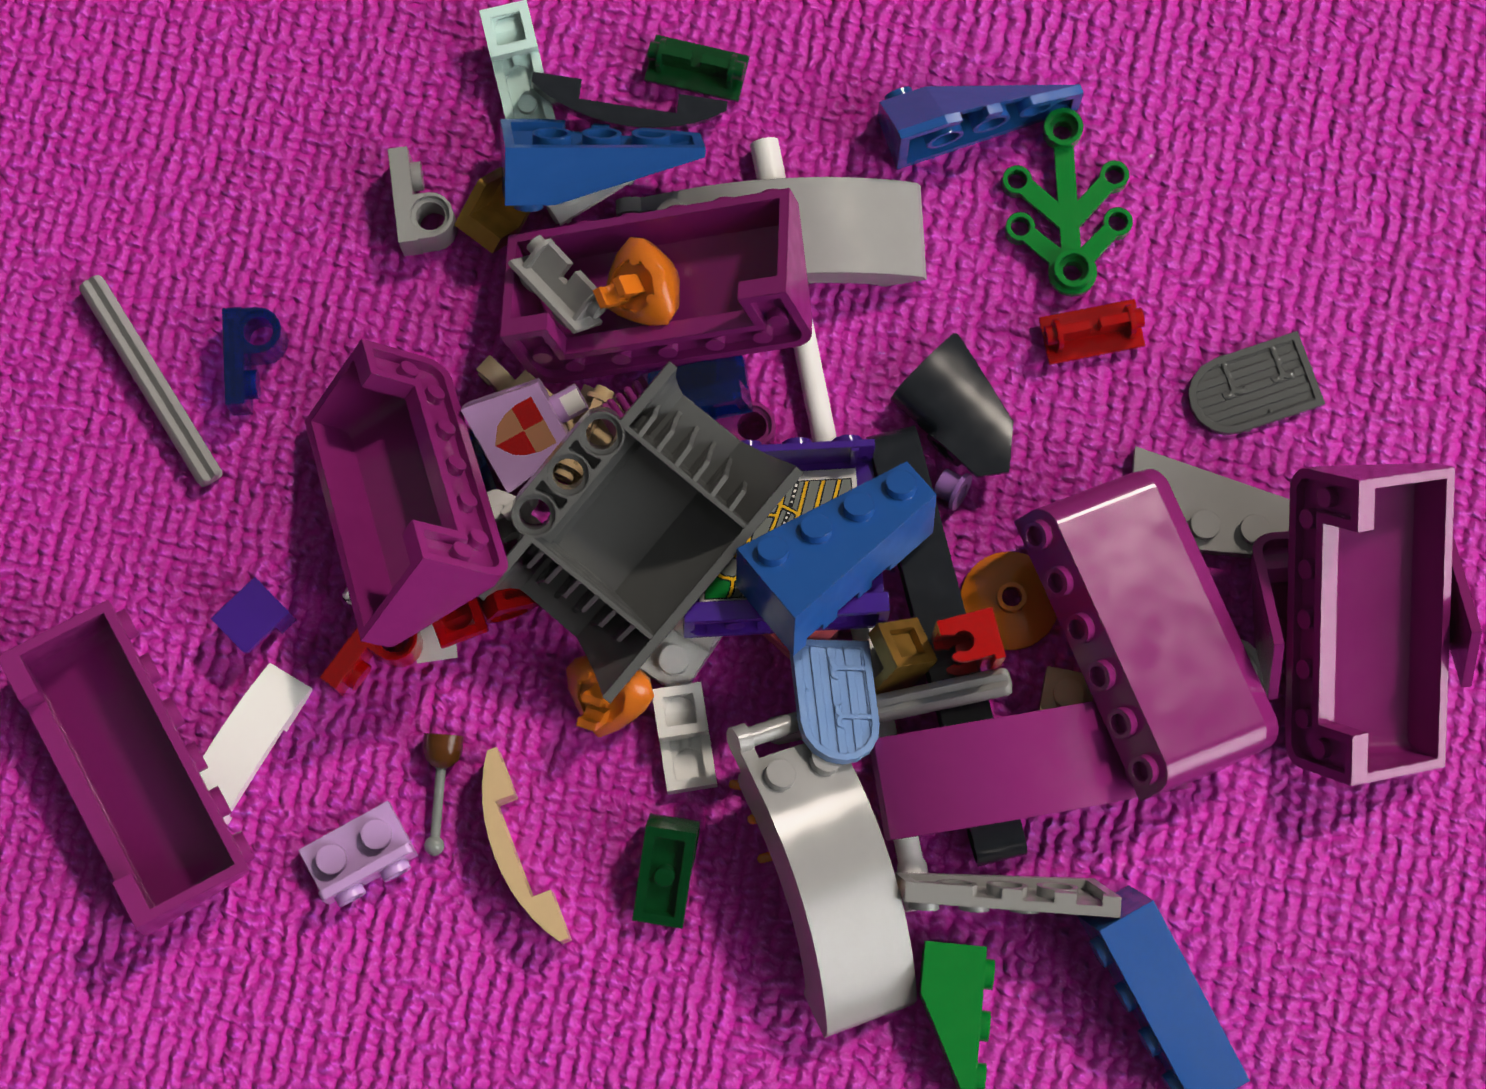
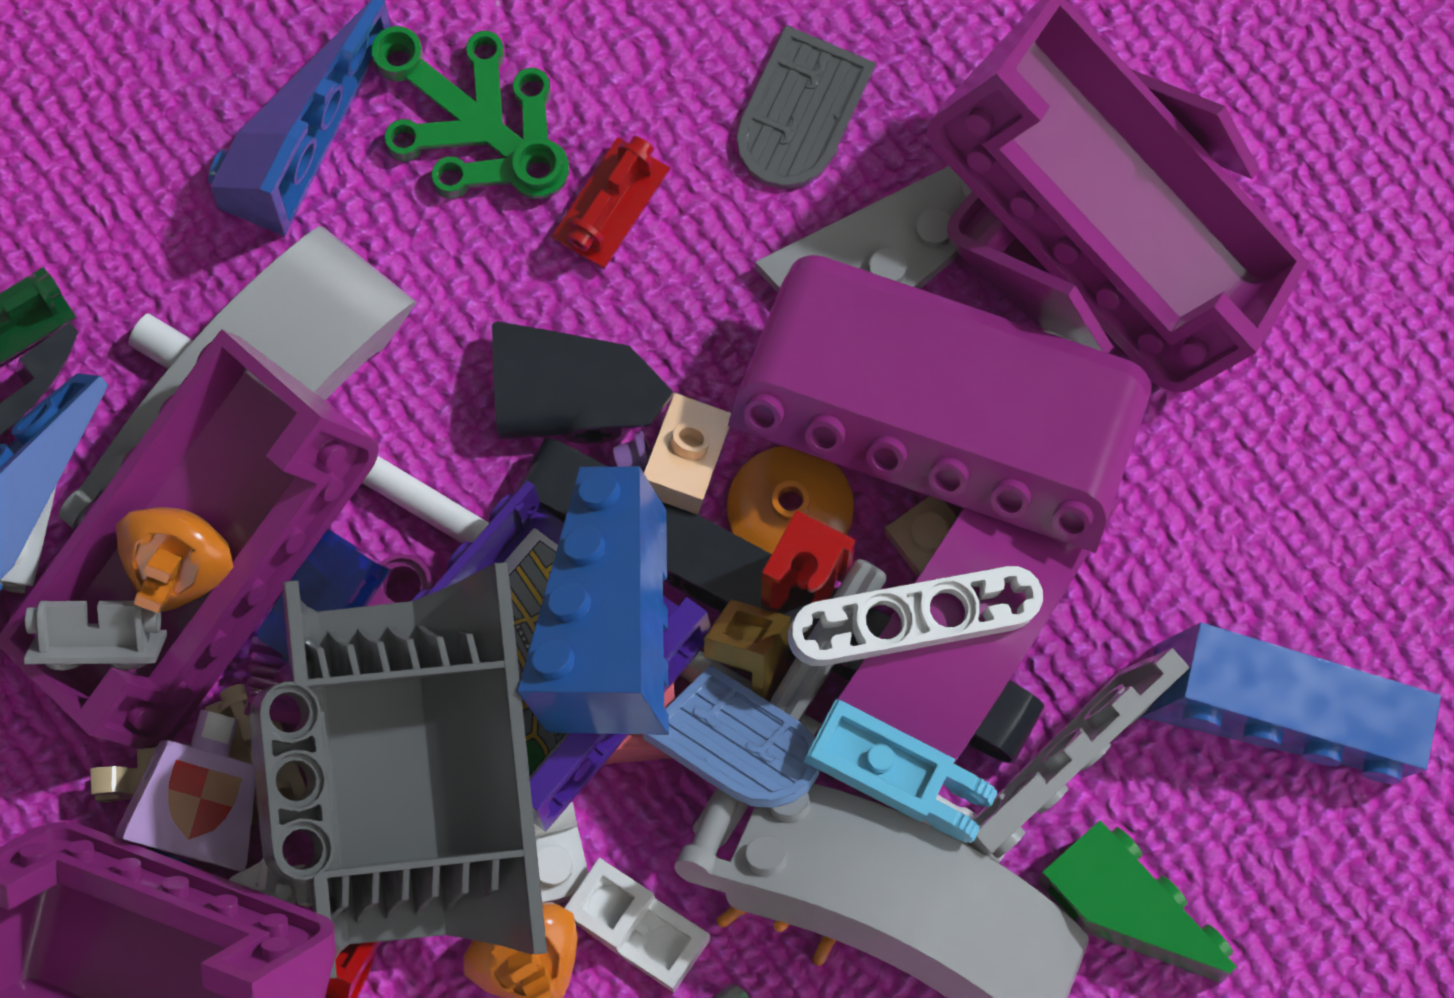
camera: 50 degrees left, 5 degrees down
none -> light nougat plate [644,393,731,514]
none -> white beam [788,566,1043,666]
none -> medium azure hinge [804,699,997,843]

